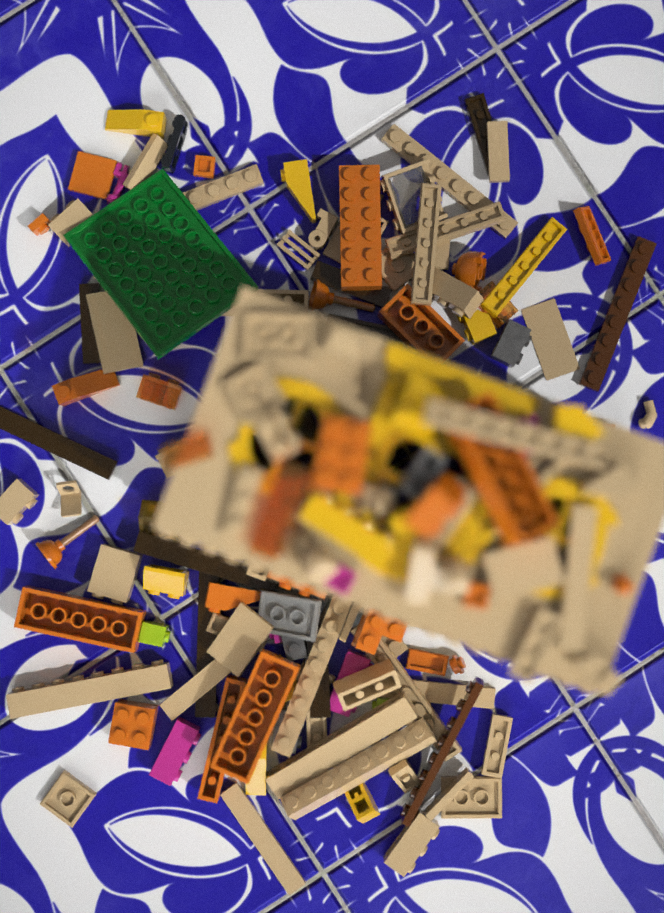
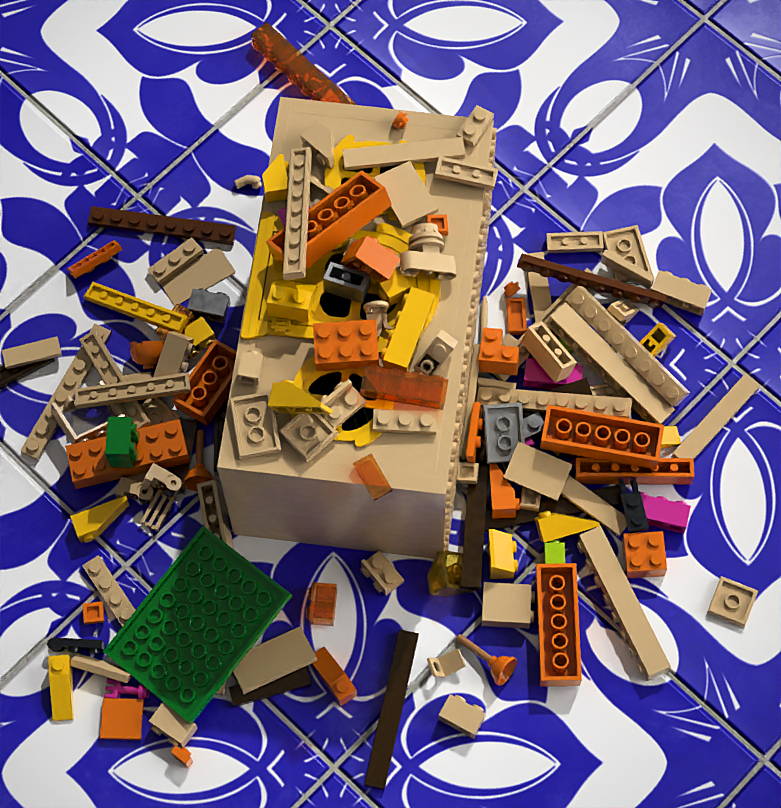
camera: 100 degrees left, 20 degrees down
dark pink plate [324,562,357,596] -> none
none -> green brick [105,417,140,468]
none -> tan leg [141,463,182,497]
none -> tan plate [147,237,204,285]
none -> yellow slope [268,380,333,414]
none -> yellow slope [534,511,600,543]
none -> black hinge [618,477,649,533]

